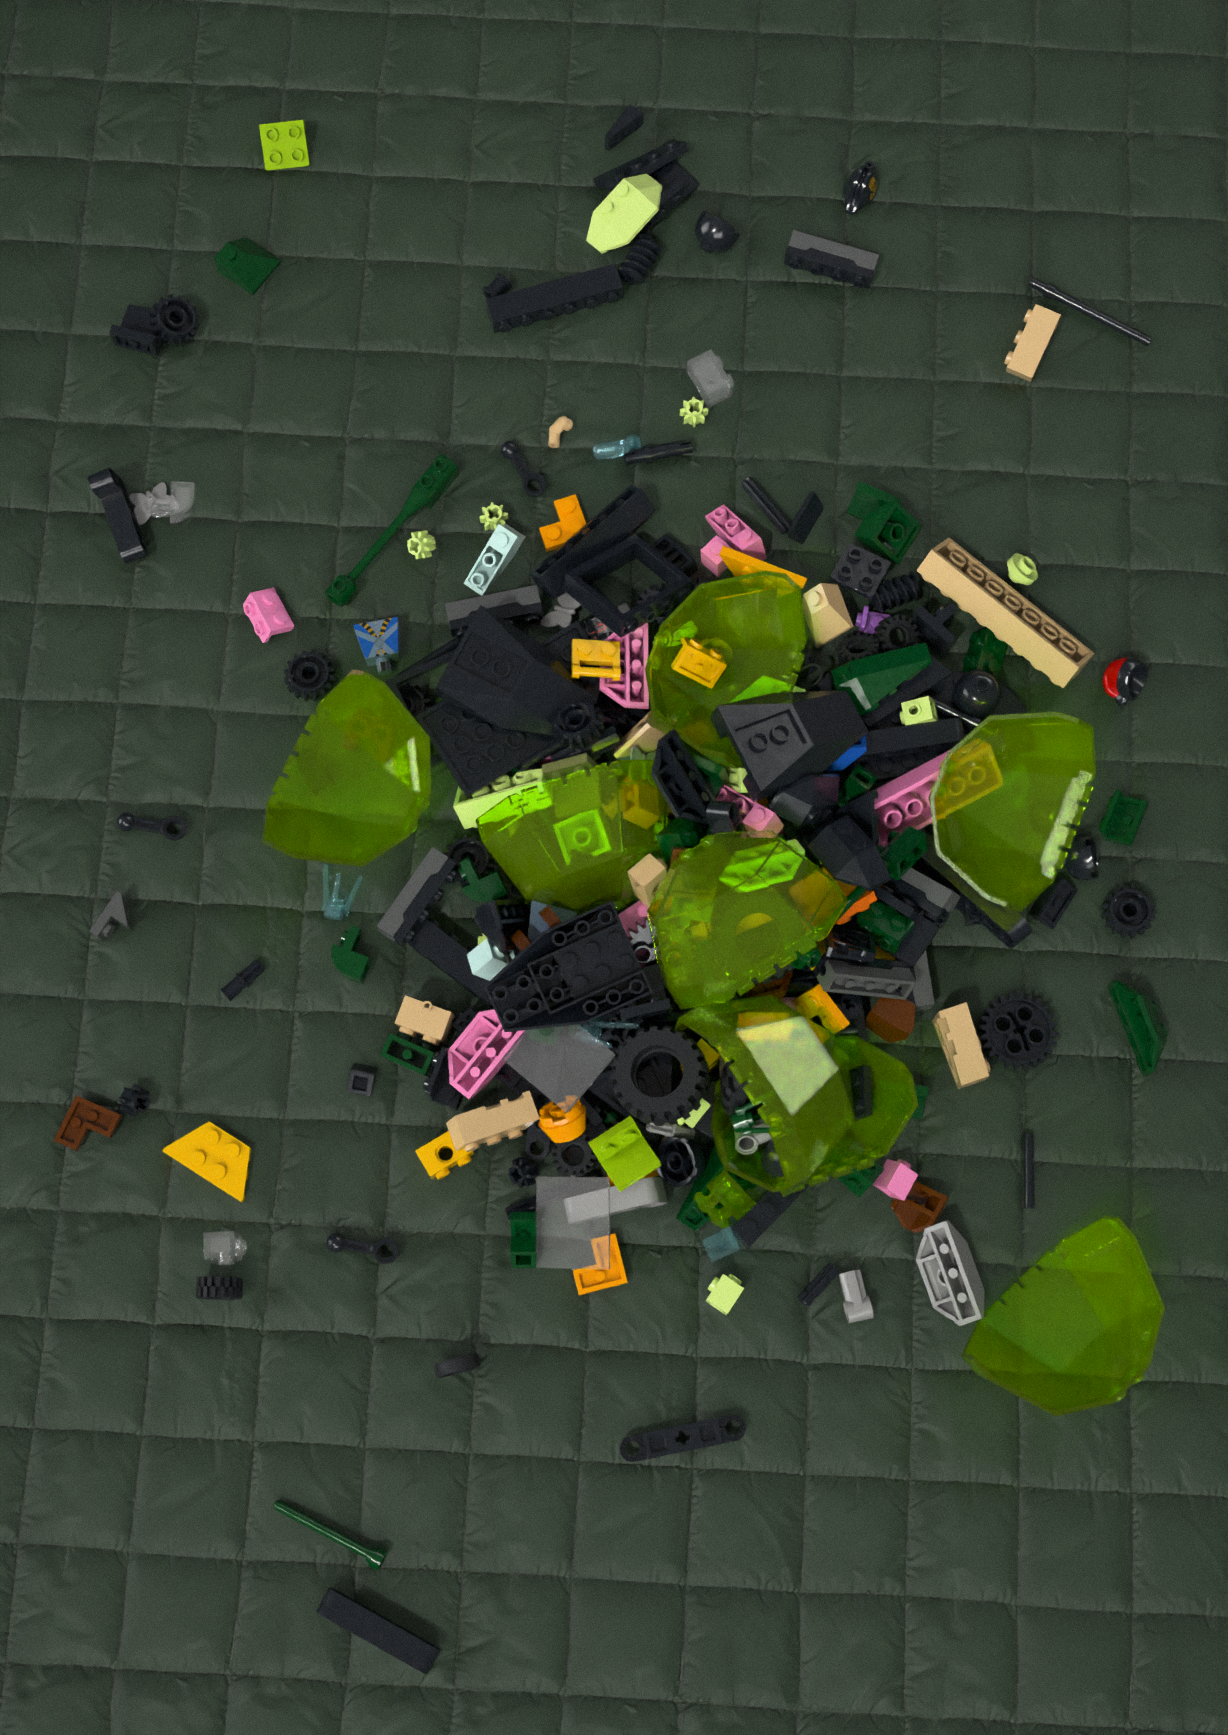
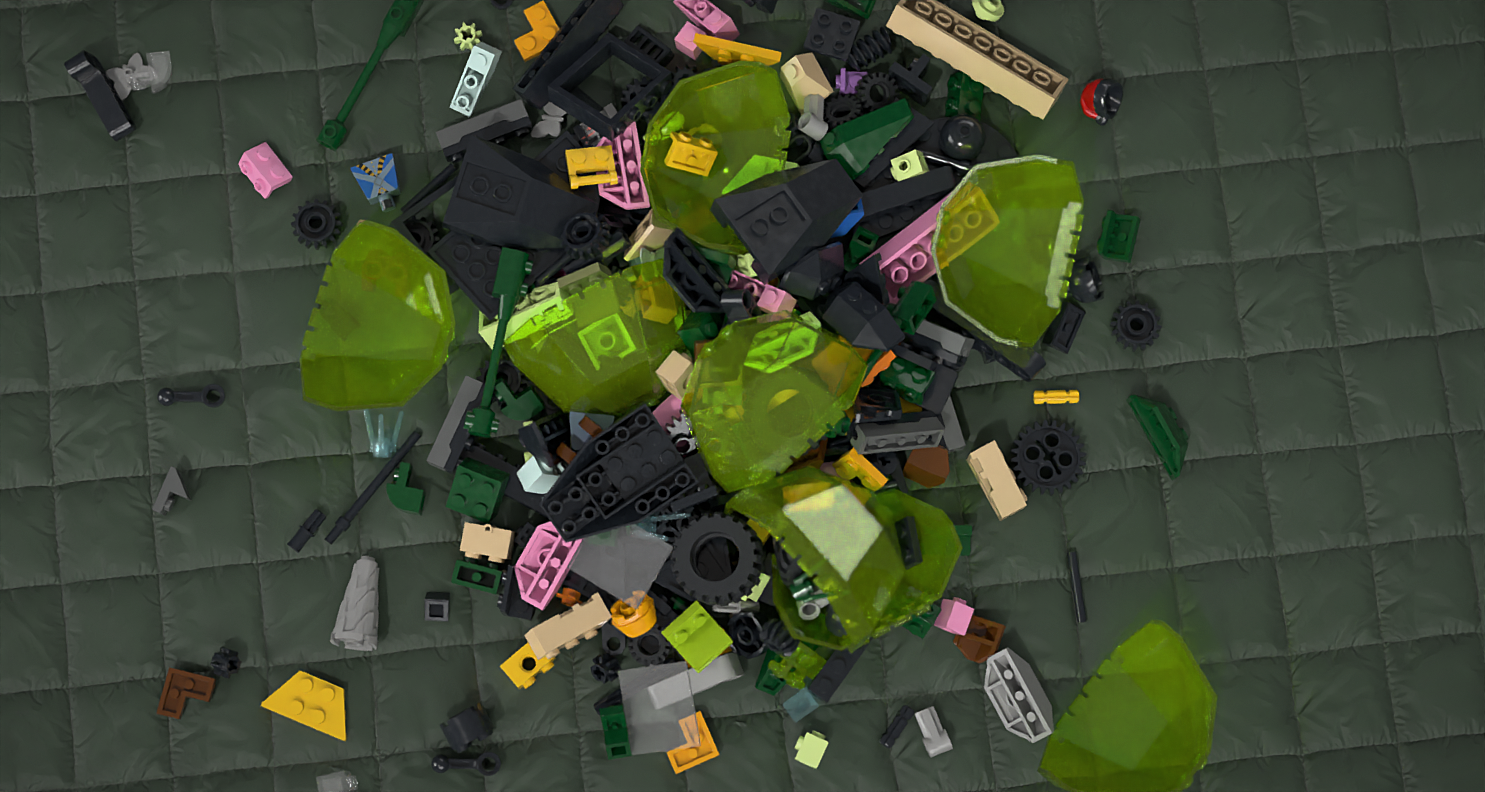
camera: 10 degrees left, 5 degrees up
yellowish green gear [407,530,436,559] -> none
none -> black bar [325,431,421,545]
none -> light grey cone [330,556,380,651]
none -> black brick [439,702,494,753]
none -> dark green brick [445,457,510,524]
none -> dark green bar [463,247,533,437]
none -> orange plate [556,588,583,607]
none -> black gear [759,618,801,657]
none -> light grey piece [797,94,828,141]
none -> yellow axle [1033,390,1079,404]

